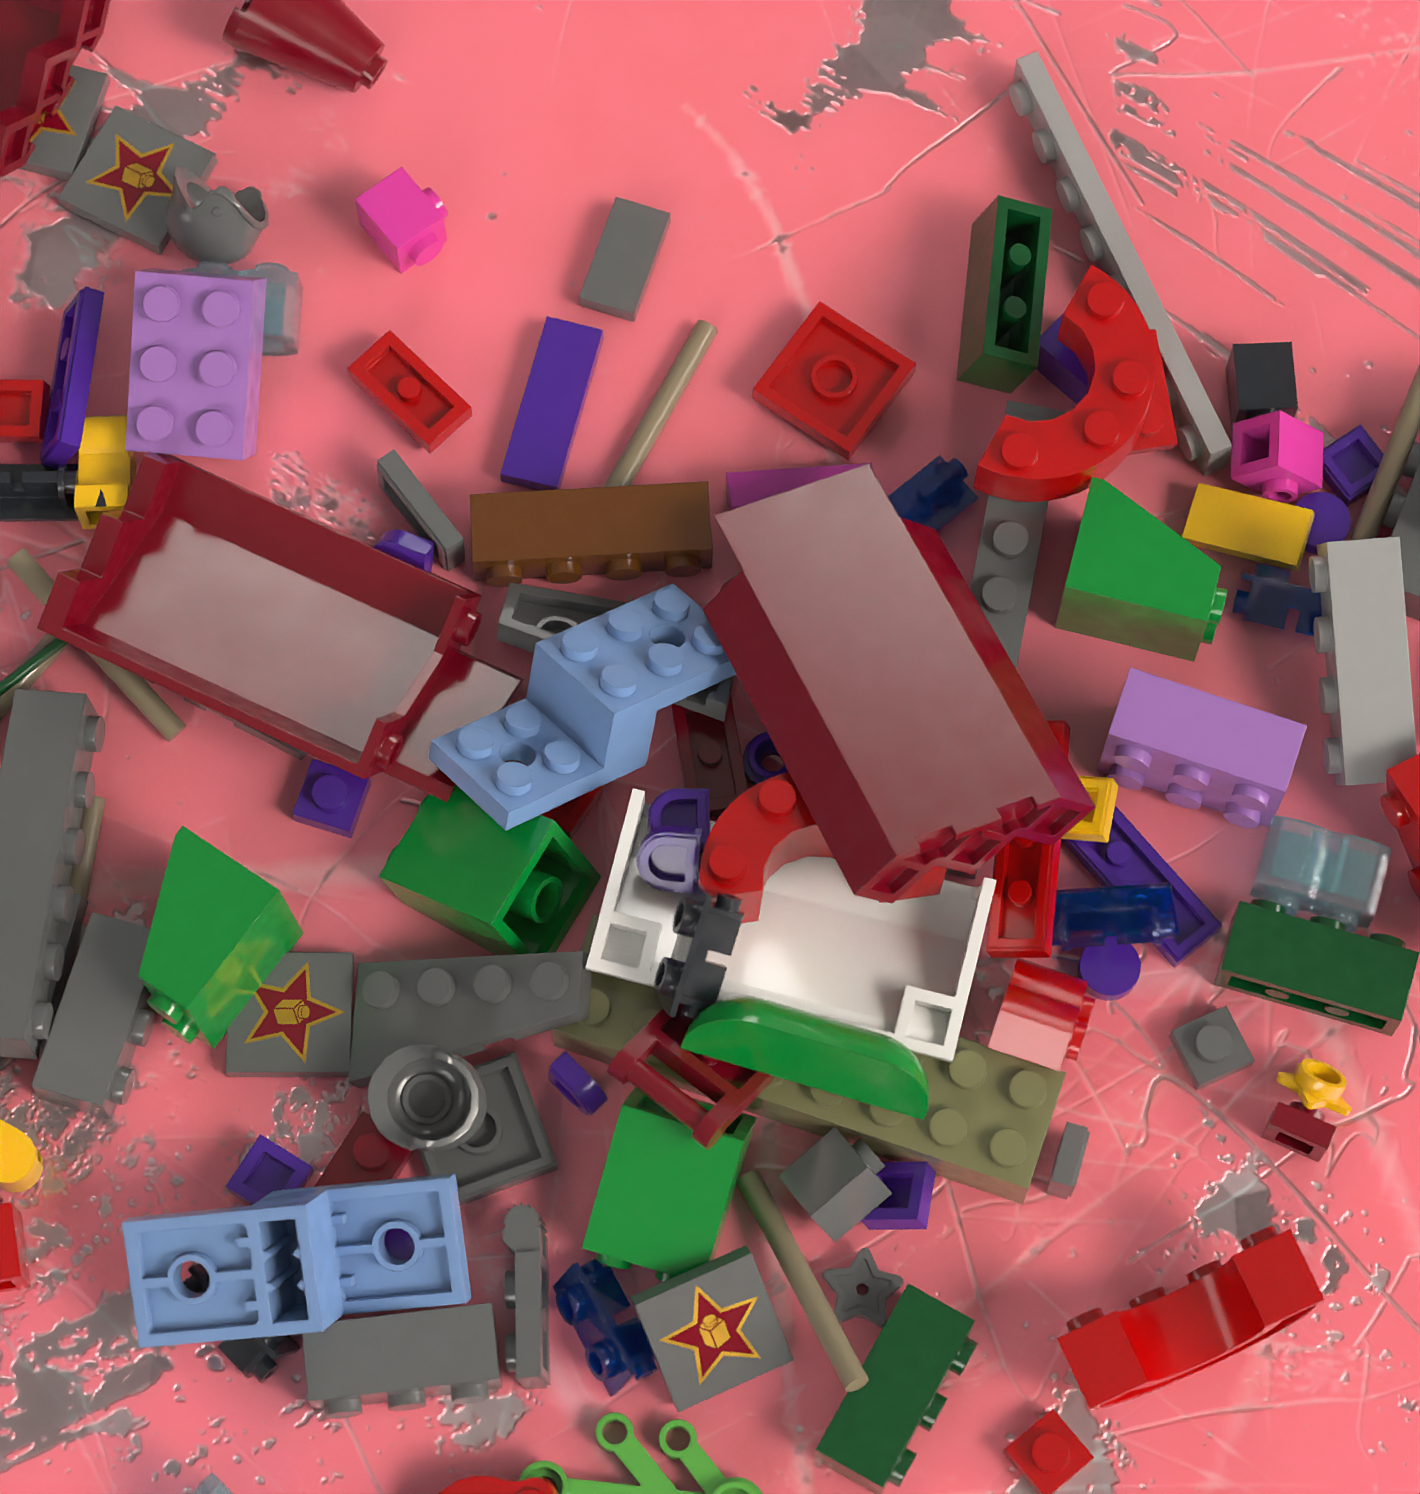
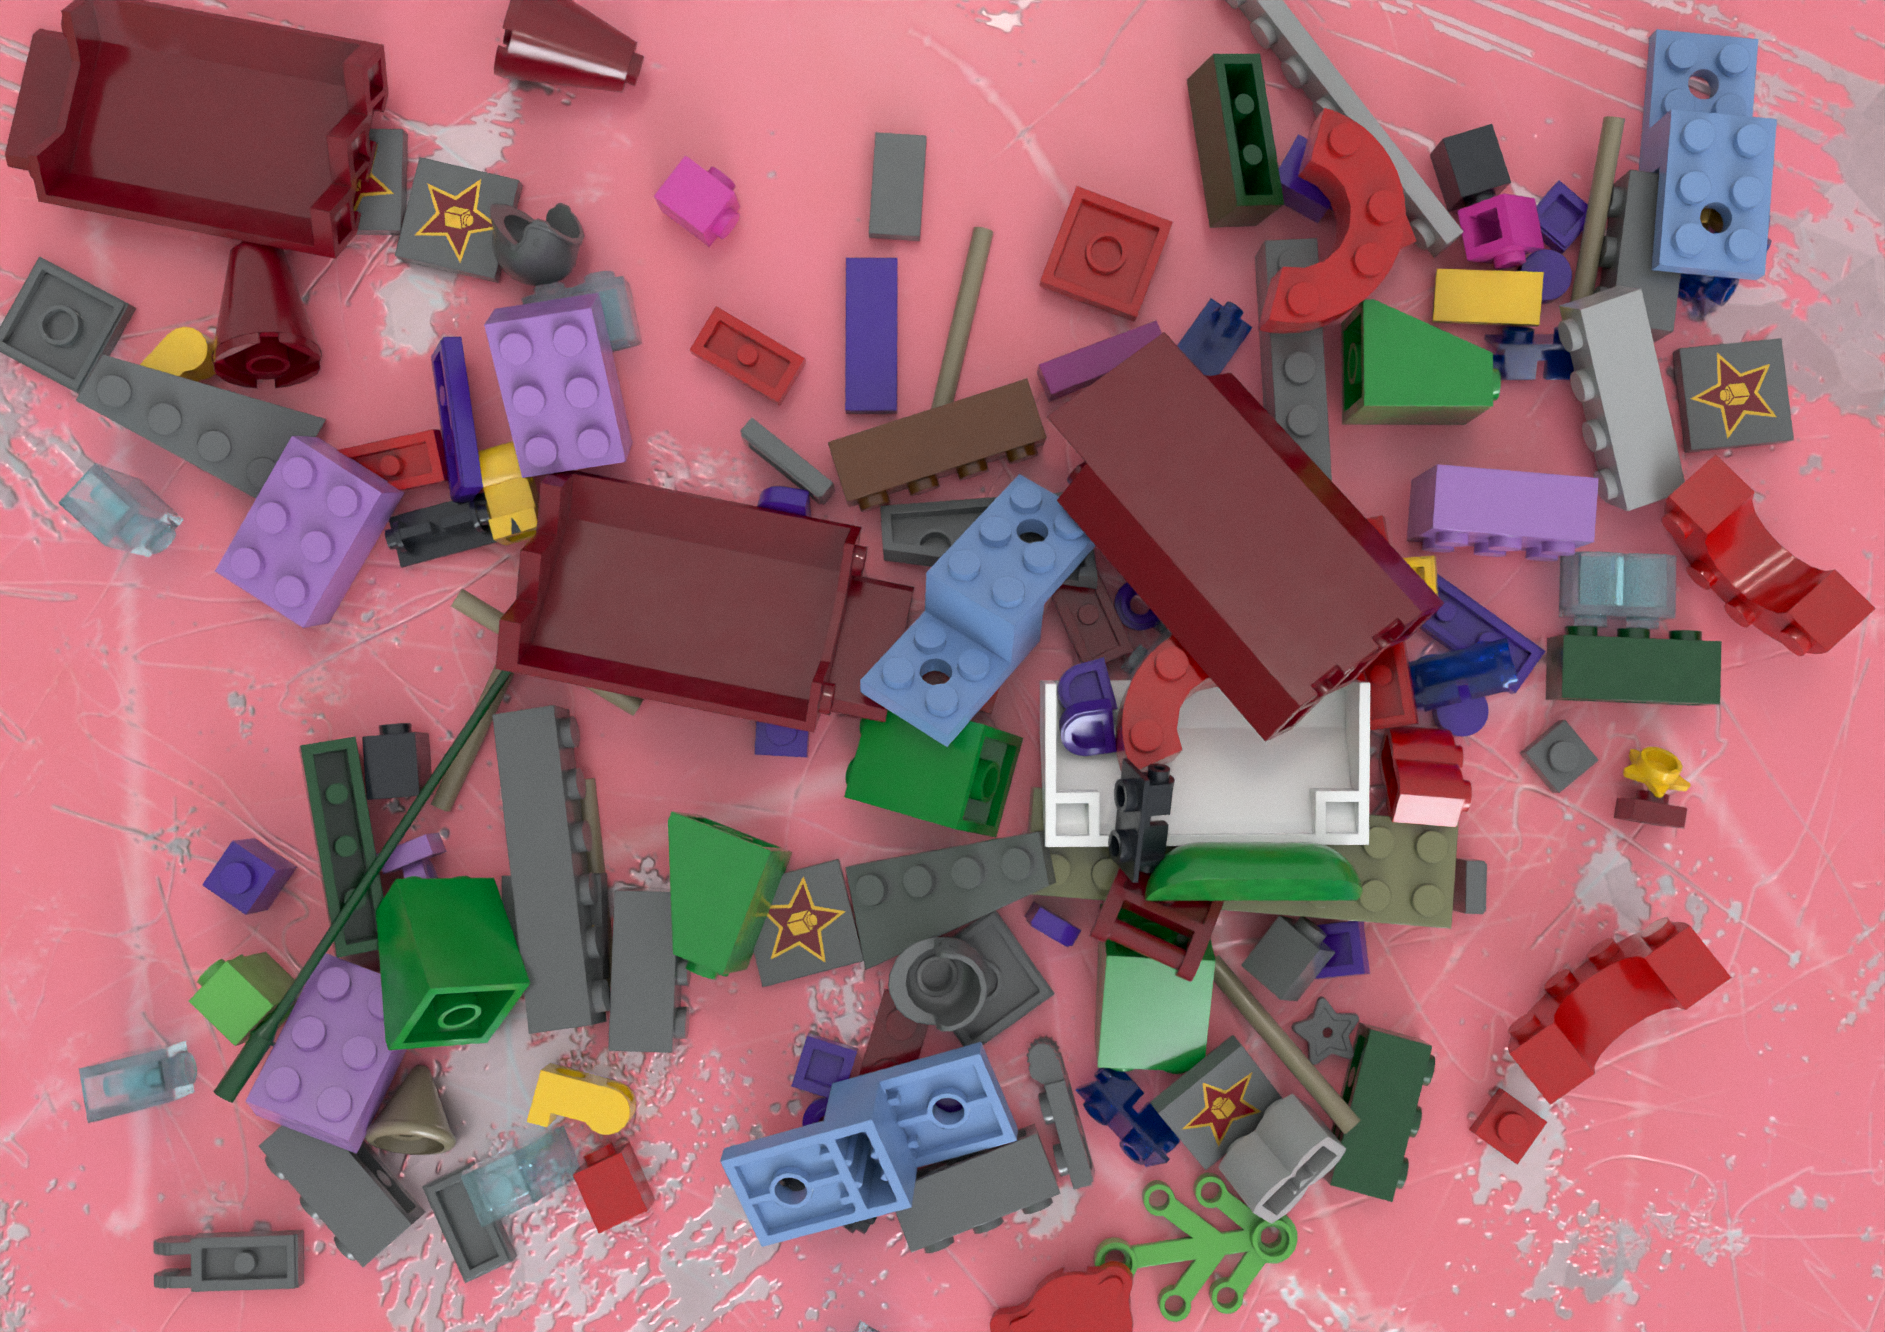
camera: 15 degrees left, 15 degrees up
none -> light grey brick [1218,1094,1346,1223]

